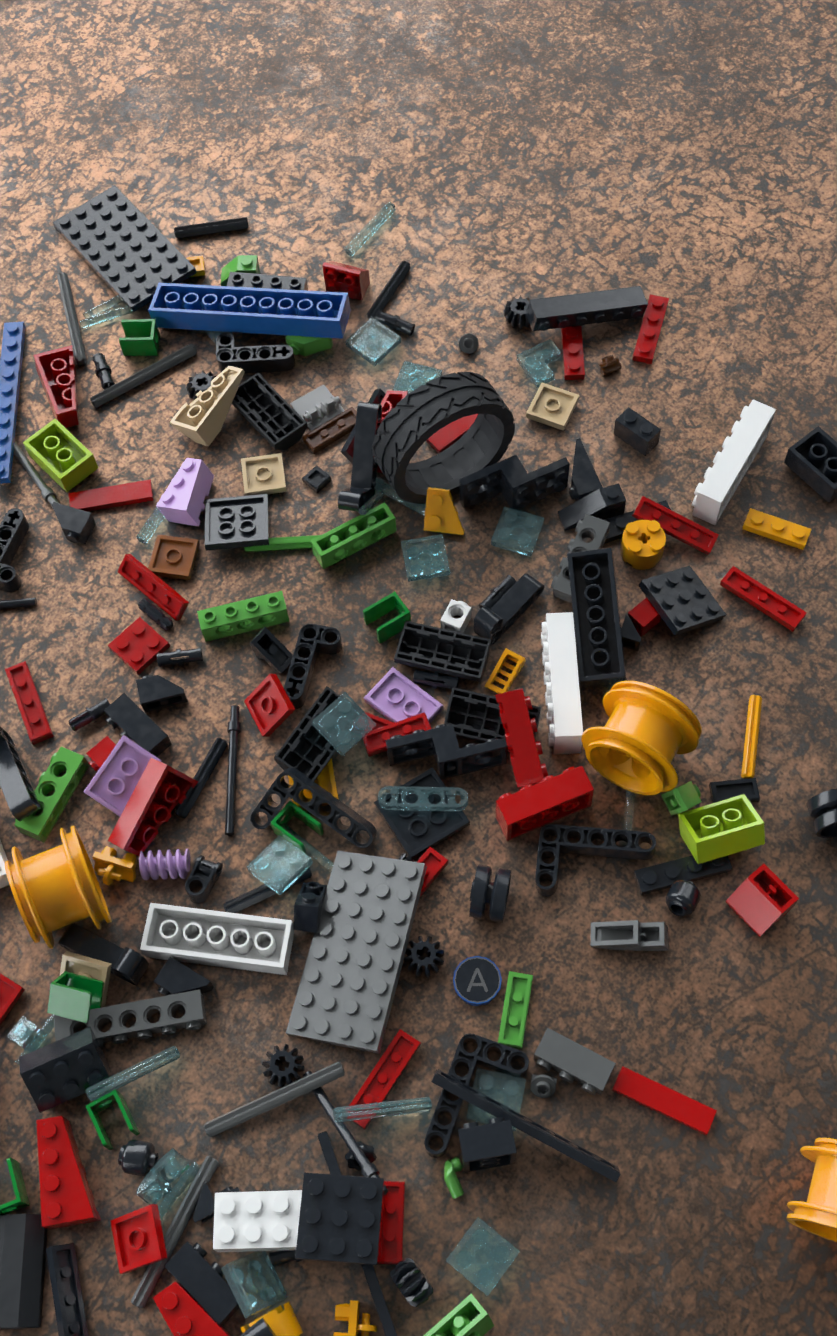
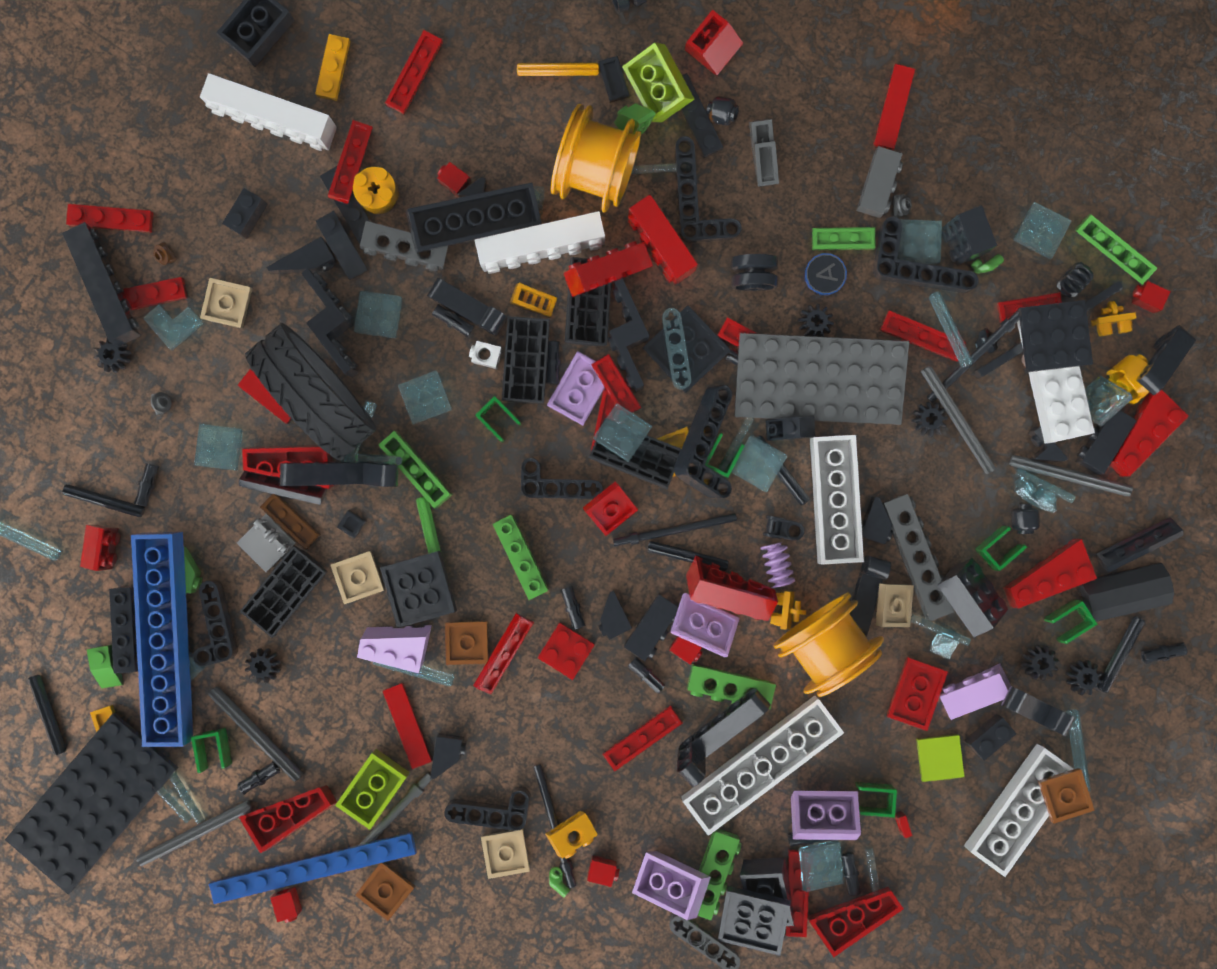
camera: 105 degrees left, 25 degrees up
piece [47,971,104,1023] -> none
clear light blue axle [86,1046,180,1101] -> none
red plate [110,1204,167,1274] -> none
black axle [138,598,174,631] -> none
tan wedge [170,366,245,447] -> none
black slope [250,627,293,674] -> none
clear light blue plate [345,317,401,366] -> none
light orange wing [423,487,465,535] -> none
black tile [431,1069,621,1183] -> none
black plate [638,565,727,636] -> none

